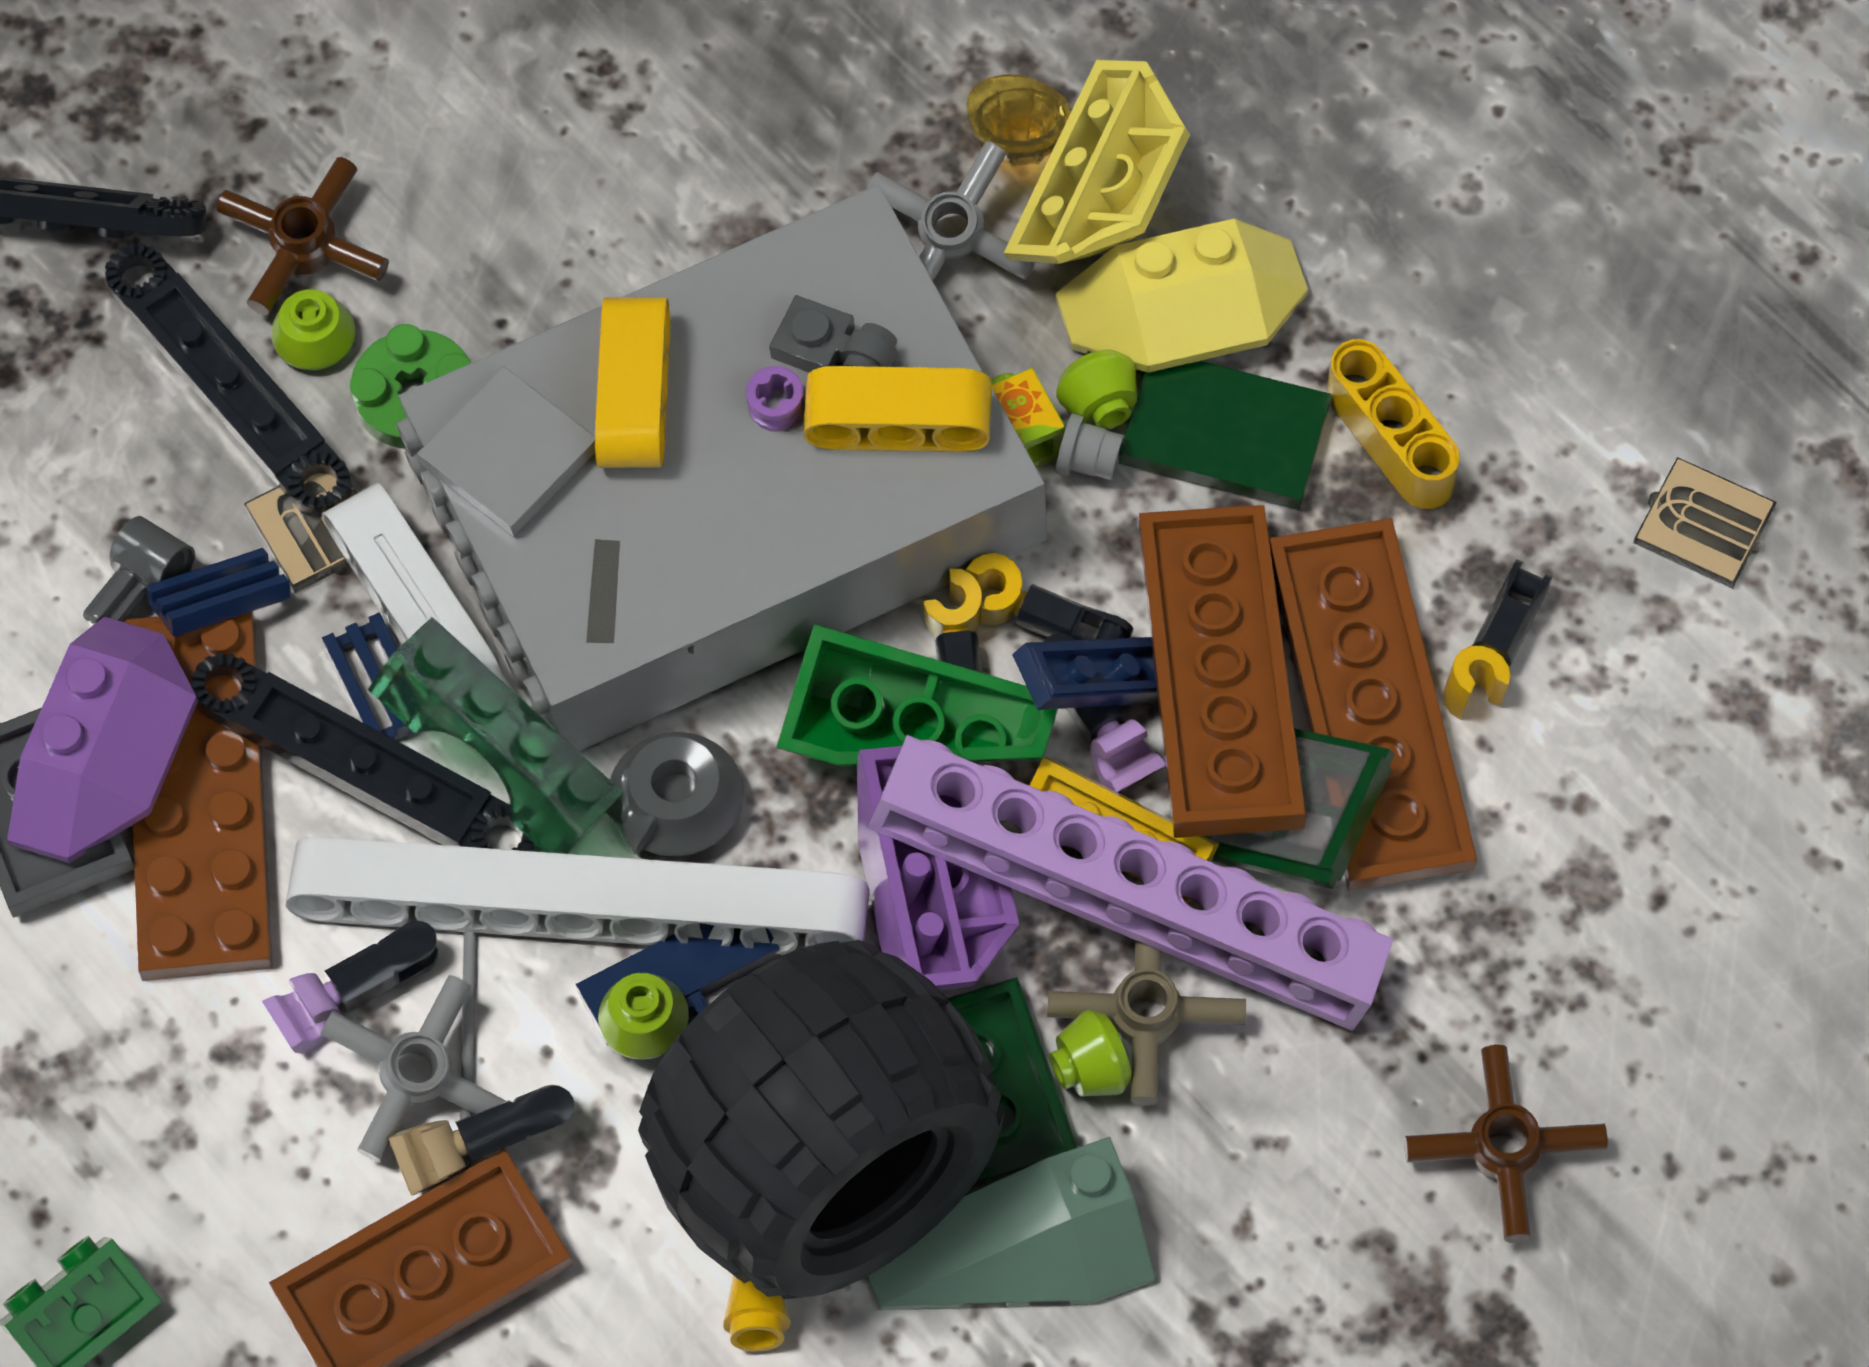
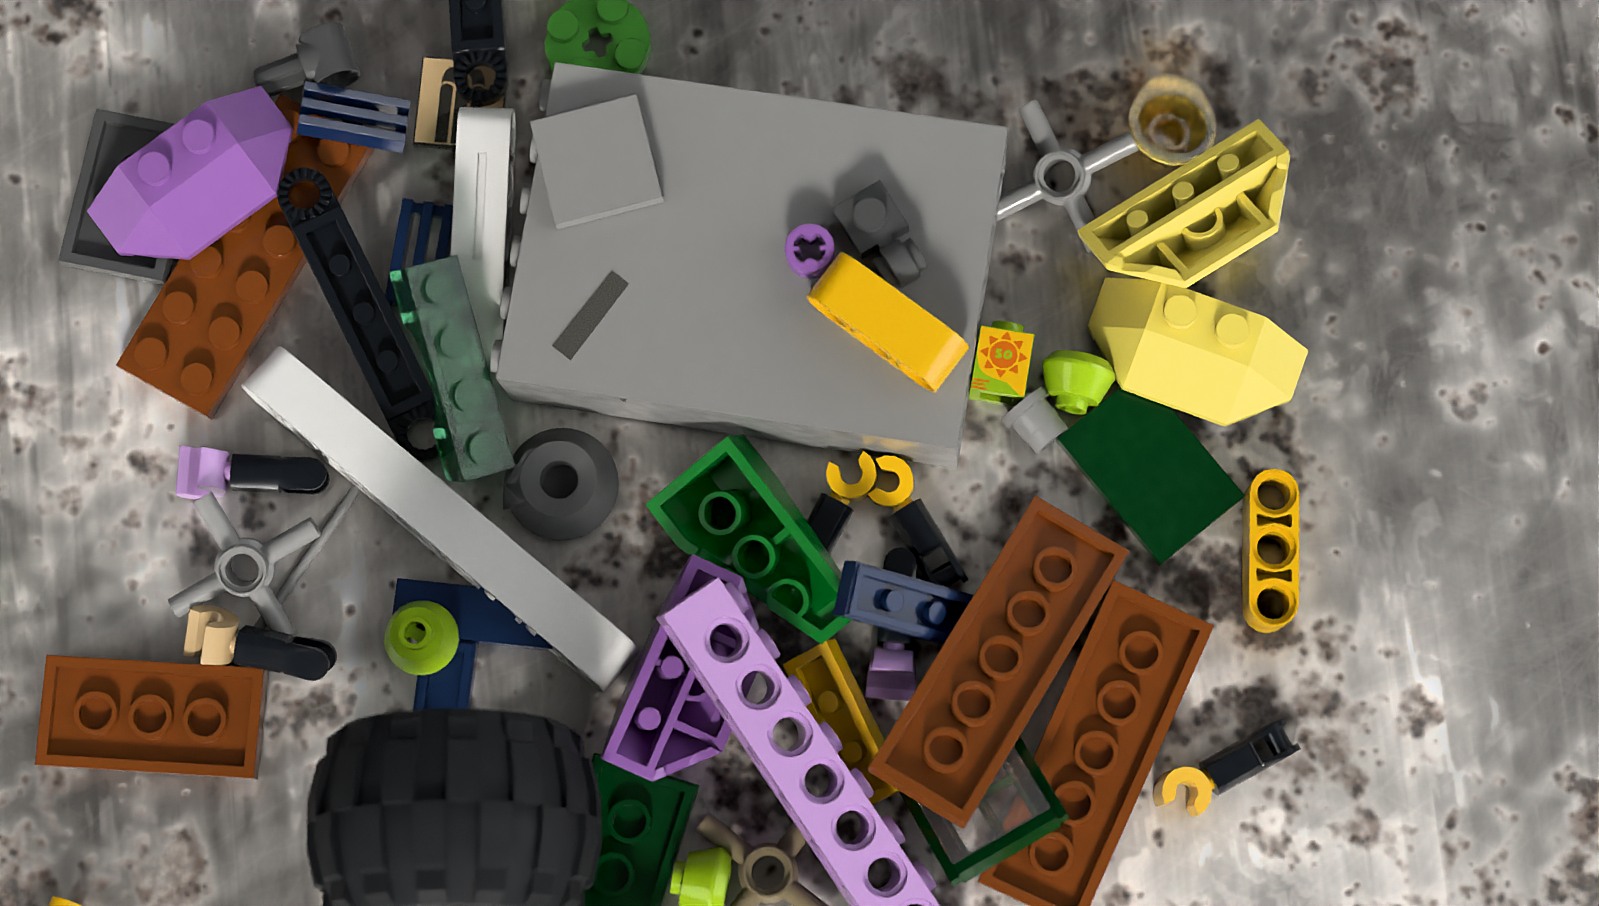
camera: 40 degrees right, 15 degrees up
yellow beam [595,297,671,468] -> none
piece [1633,457,1777,589] -> none

